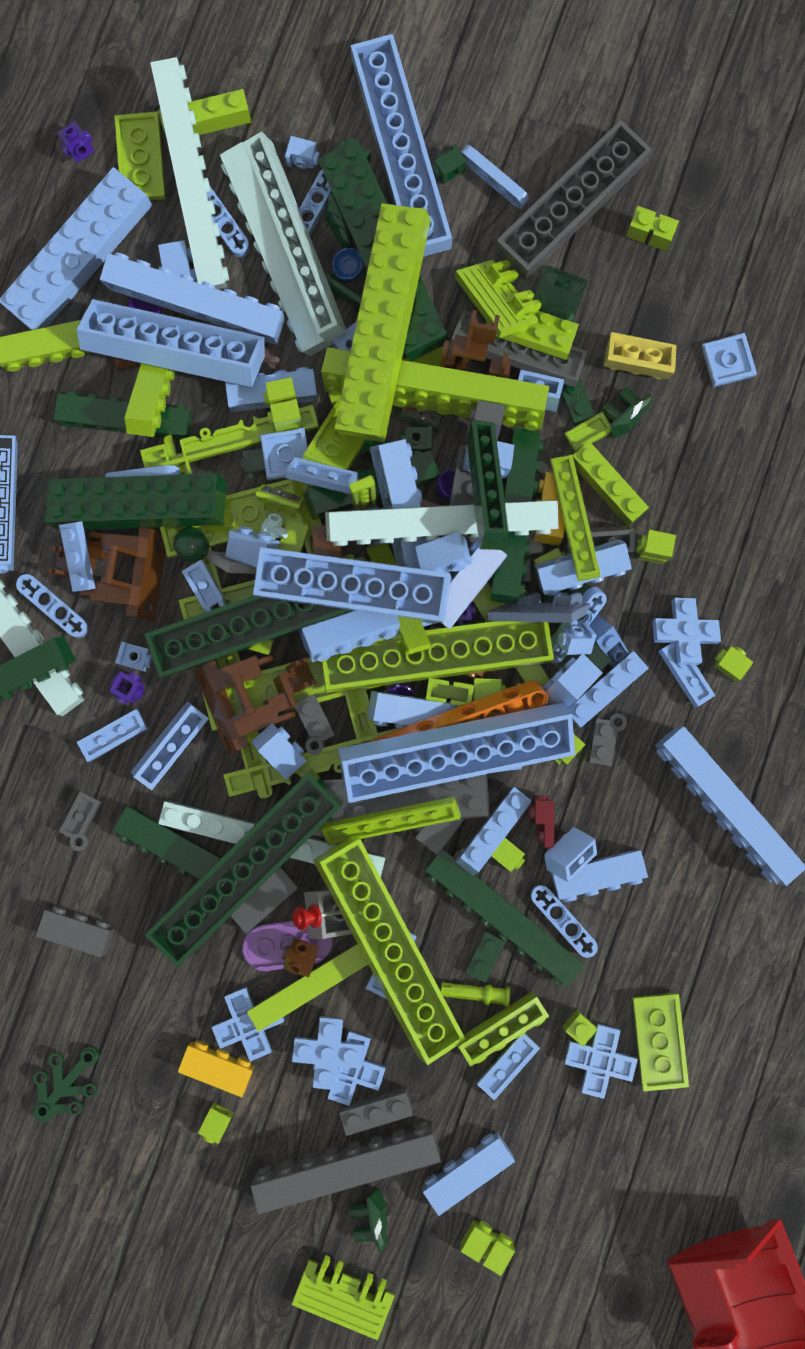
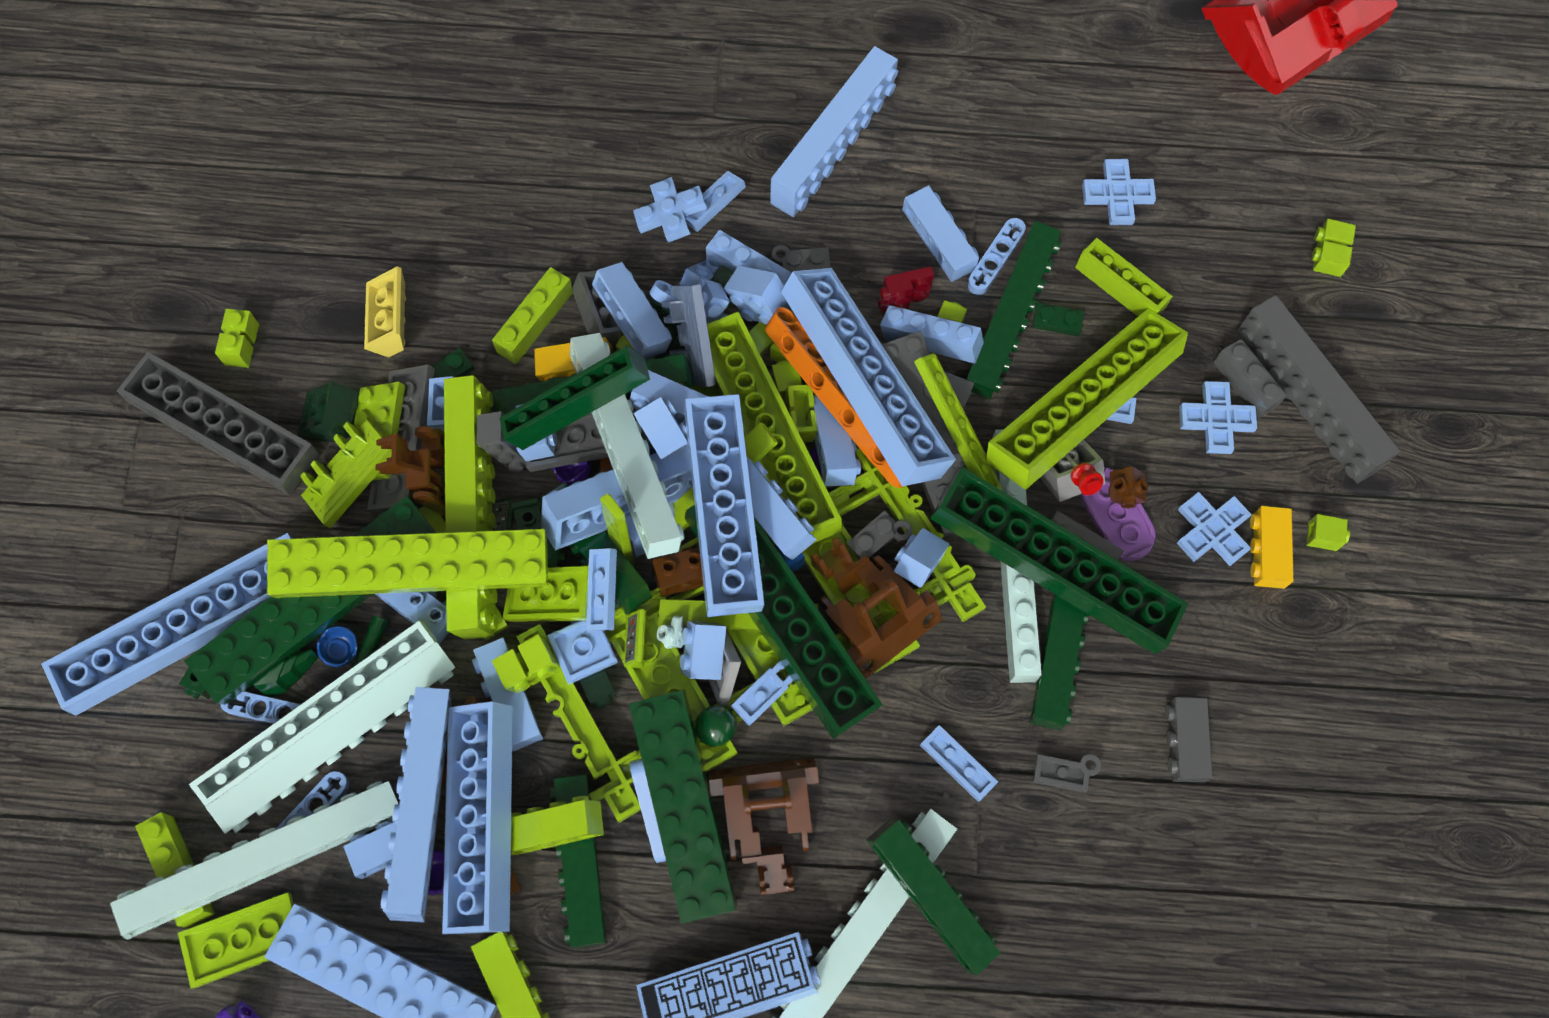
camera: 110 degrees left, 15 degrees down
light blue beam [16,574,89,638] -> none
dark green plant [32,1046,100,1122] -> none
light blue plate [59,521,95,592] -> none
dark purple brick [109,671,145,704] -> none
light blue brick [115,642,153,672] -> none
light blue brick [131,701,209,790] -> none
lime tile [247,944,368,1032] -> none
light blue brick [285,136,320,169] -> none
light blue plate [292,1016,364,1090] -> none
lime hinge [292,1255,395,1340] -> none
dark green connector [349,1188,388,1252] -> none
light blue brick [423,1132,515,1216] -> none
dark green brick [432,144,466,185] -> none
lime pin [441,982,510,1007] -> none
light blue beam [460,145,529,209] -> none
light blue plate [477,1034,540,1100] -> none
light blue brick [544,827,597,882] -> none
lime tile [550,455,601,582] -> none
lime brick [562,1009,598,1047] -> none
lime tile [564,412,611,454] -> none
dark green connector [602,387,653,439] -> none
lime plate [632,993,689,1092] -> none
lime piece [635,530,676,564] -> none
light blue tile [701,333,757,387] -> none
lime brick [714,646,754,682] -> none

